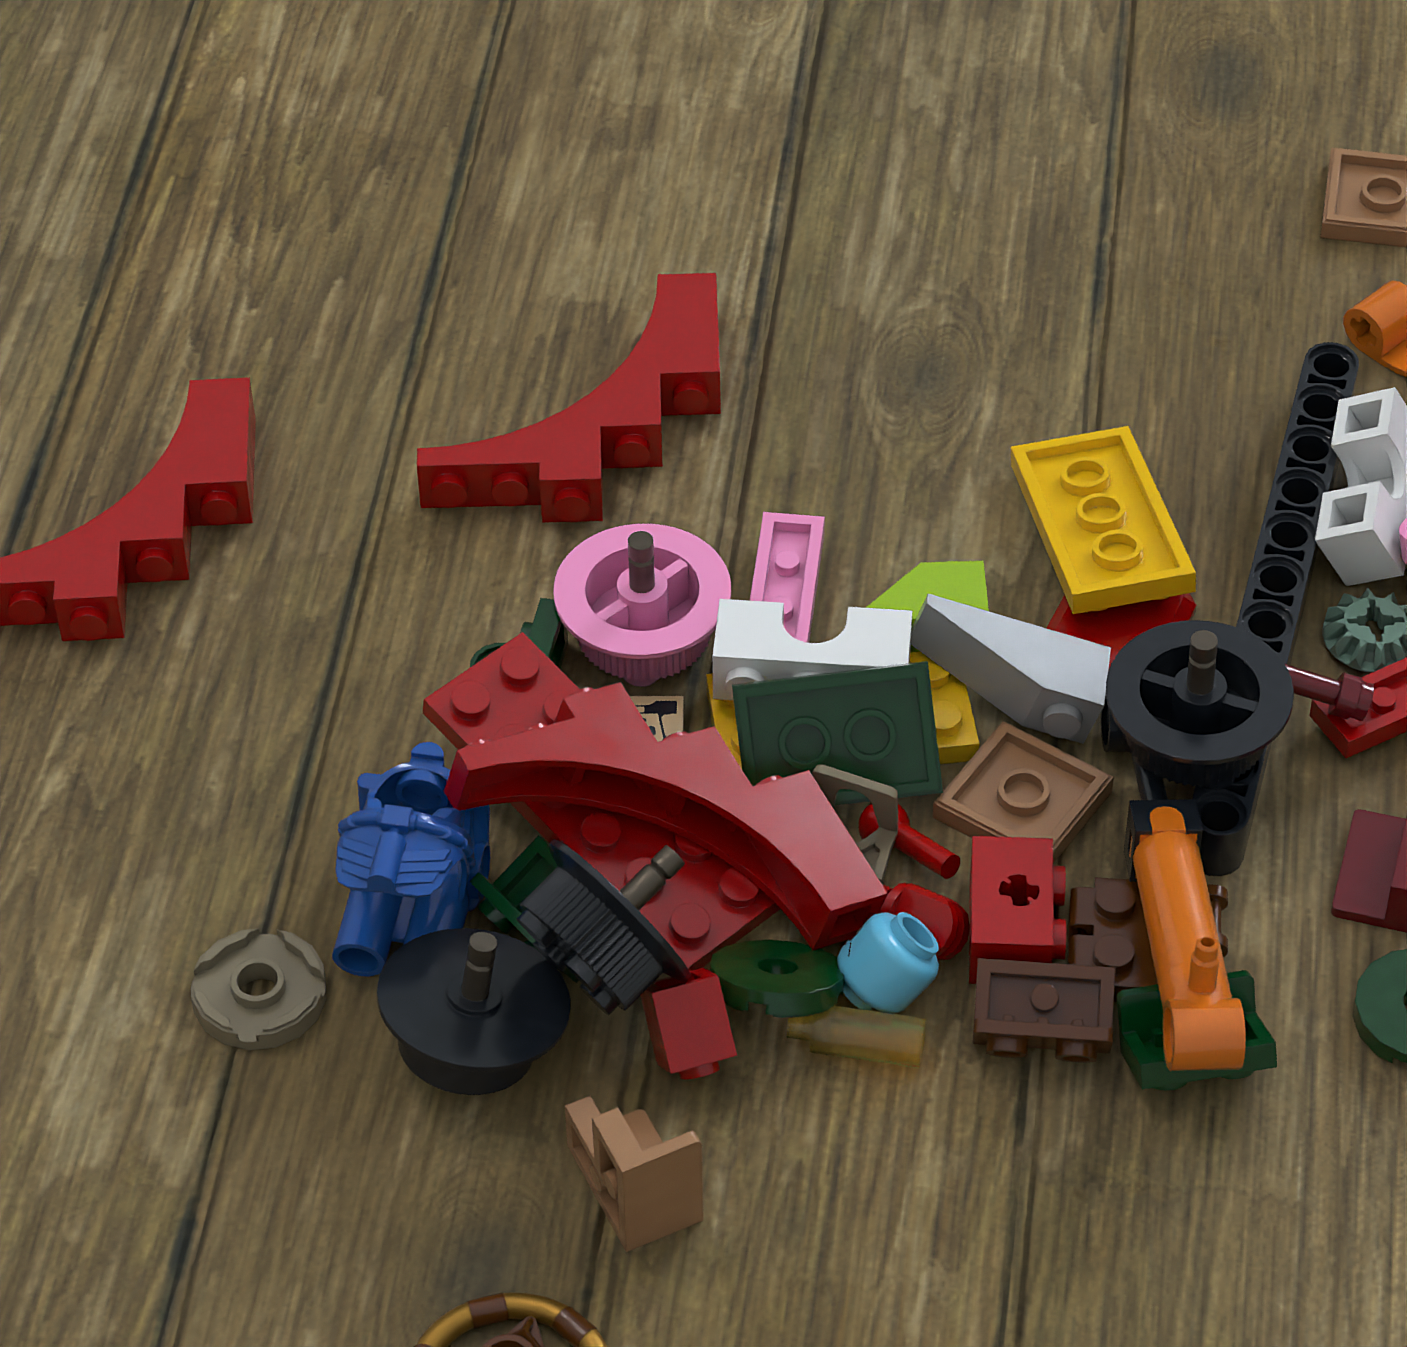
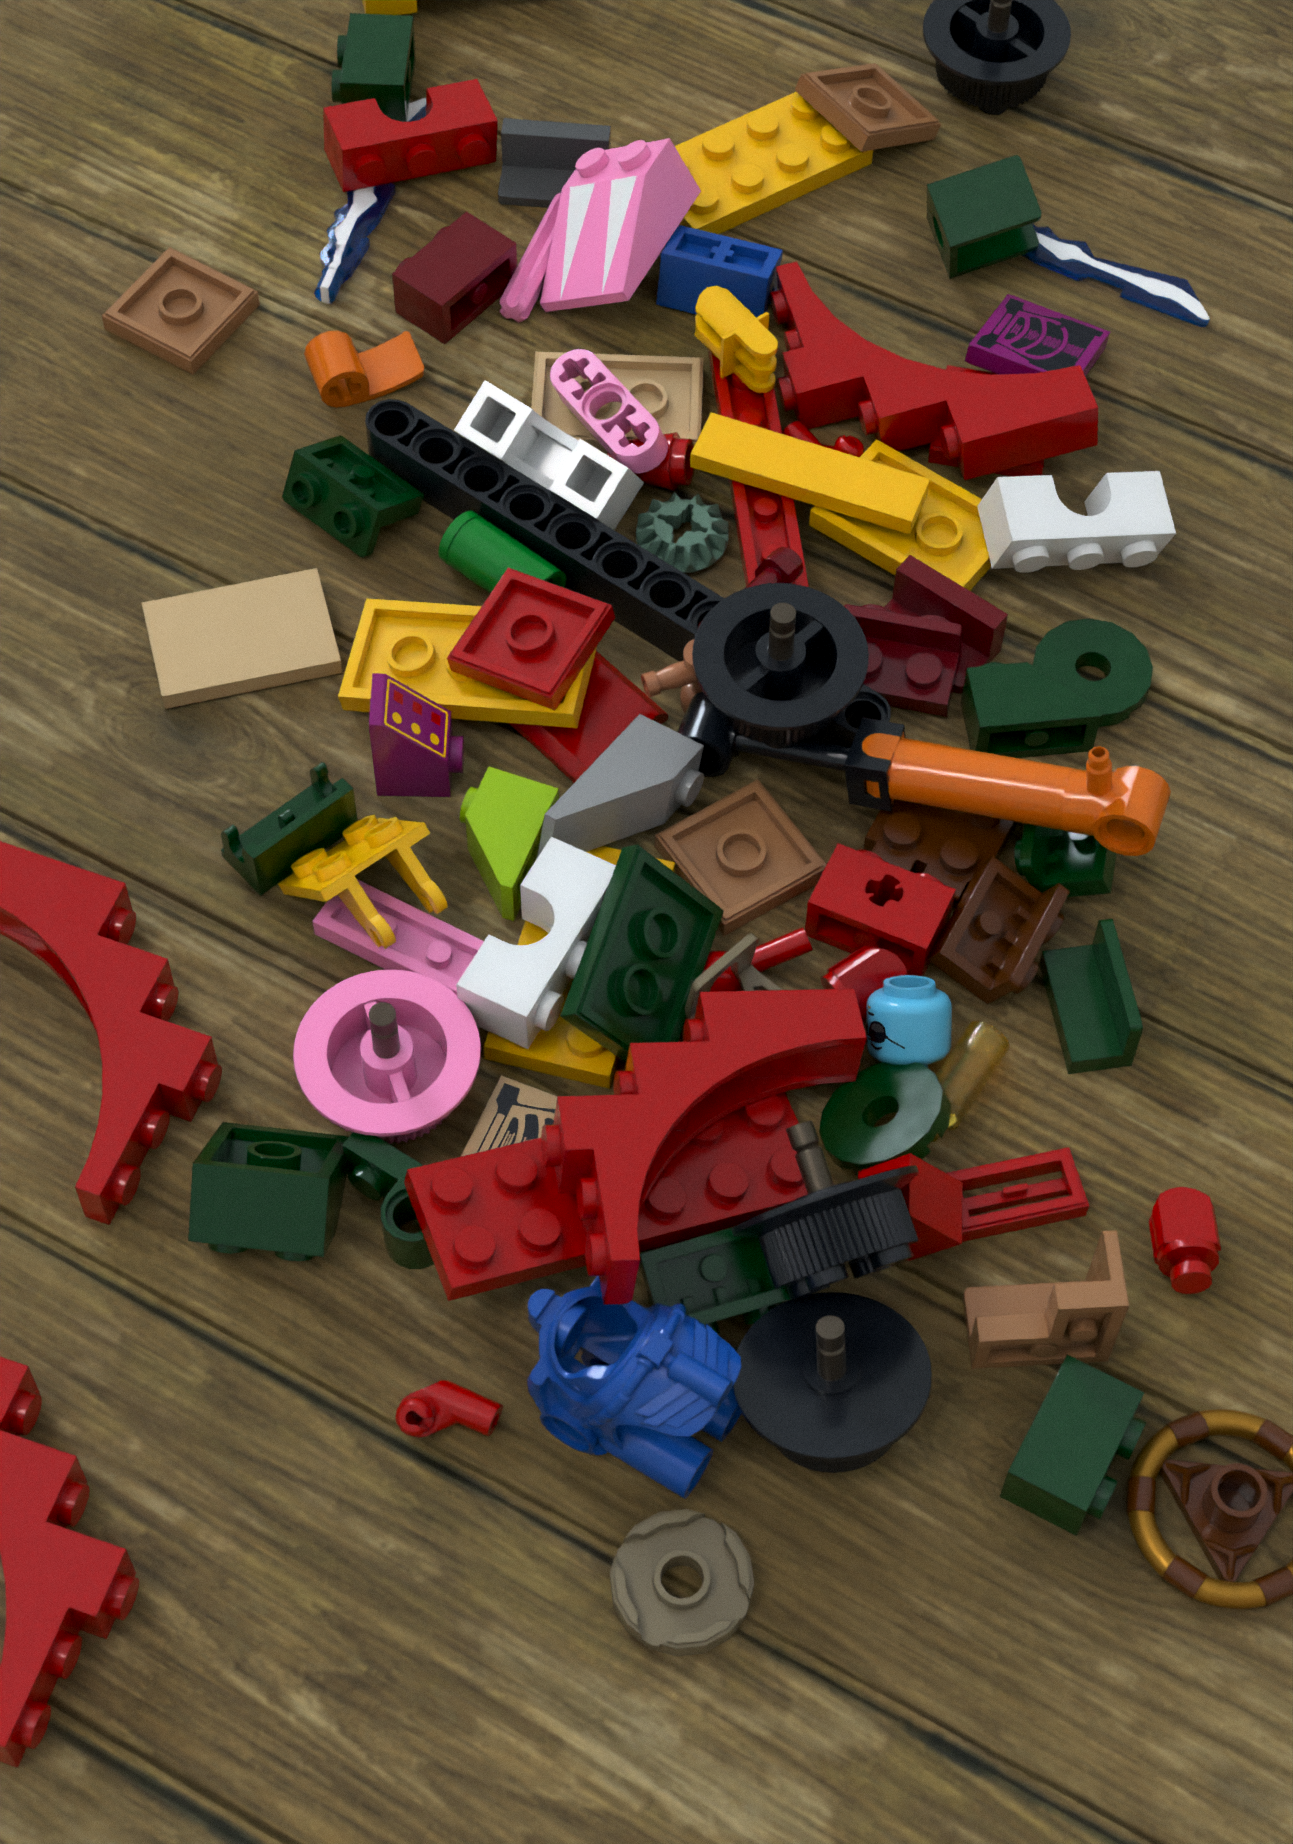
camera: 70 degrees left, 10 degrees up
none -> tan tile [142,568,343,709]
none -> dark green slope [188,1122,349,1261]
none -> dark green hinge [221,762,358,896]
none -> yellow plate [278,815,448,949]
none -> dark green bracket [282,435,424,557]
none -> magenta slope [369,673,464,797]
none -> red arm [395,1380,503,1438]
none -> green pin [438,511,566,594]
none -> red tile [447,567,615,710]
none -> dark red bracket [844,604,963,717]
none -> red tile [947,1147,1089,1242]
none -> dark green slope [960,662,1101,758]
none -> dark green brick [1000,1354,1147,1536]
none -> dark green panel [1039,919,1143,1074]
none -> red arm [1148,1187,1221,1294]

